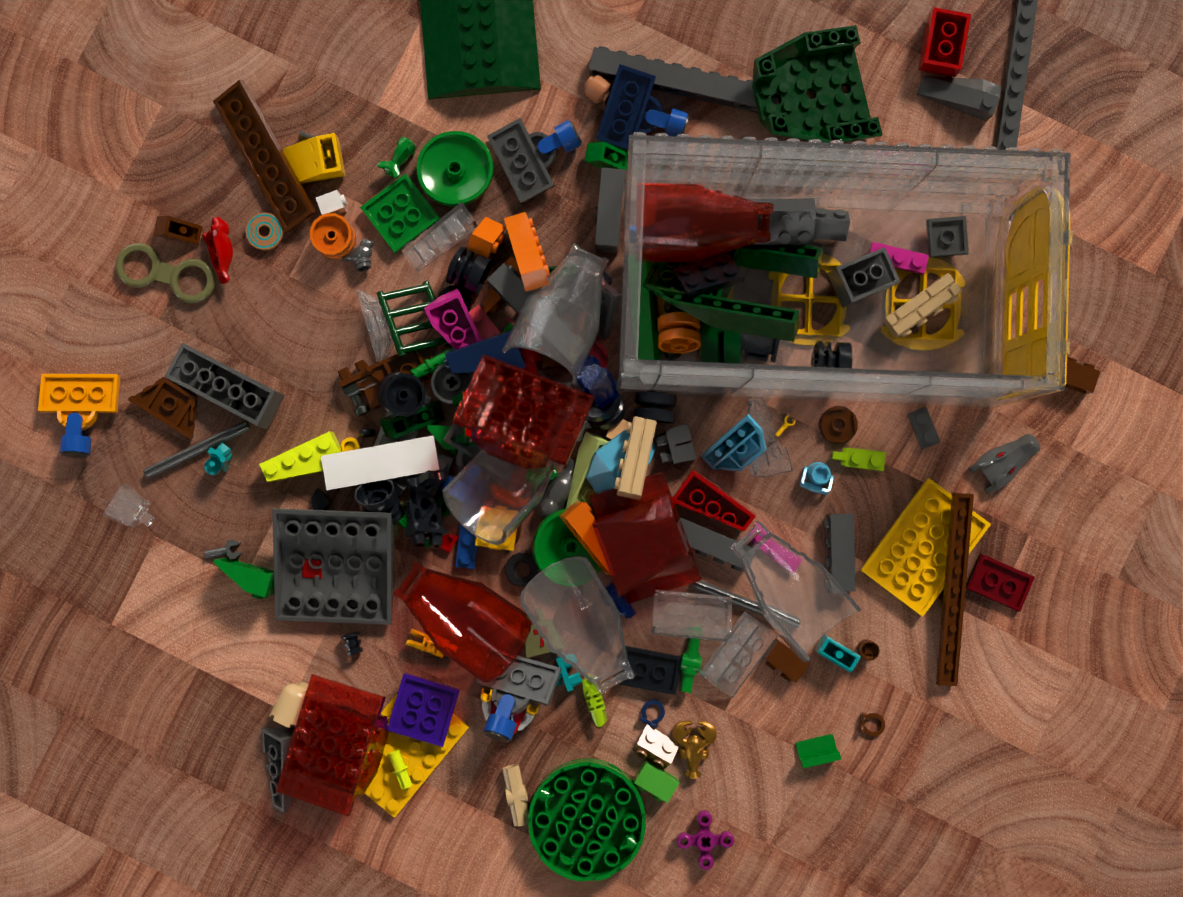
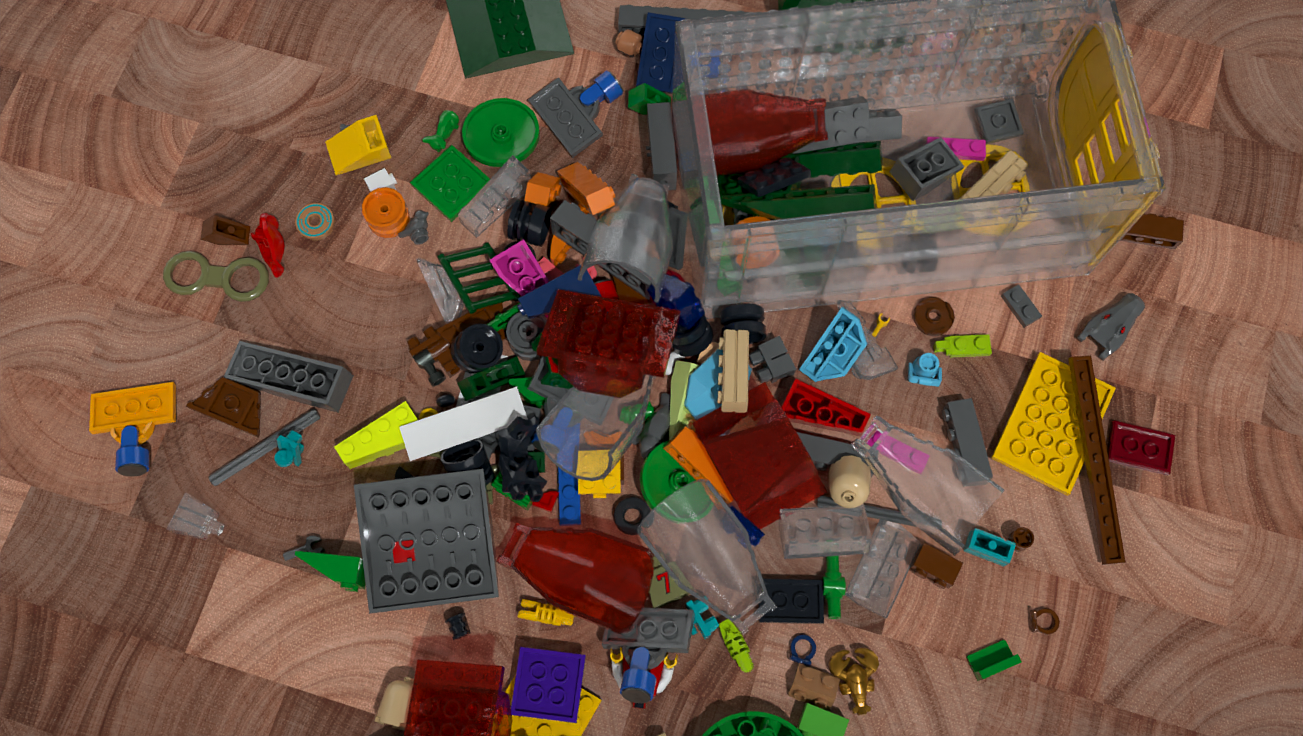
camera: 10 degrees left, 15 degrees down
reddish brown plate [213,80,316,232] -> none
none -> tan cylinder [829,455,871,508]

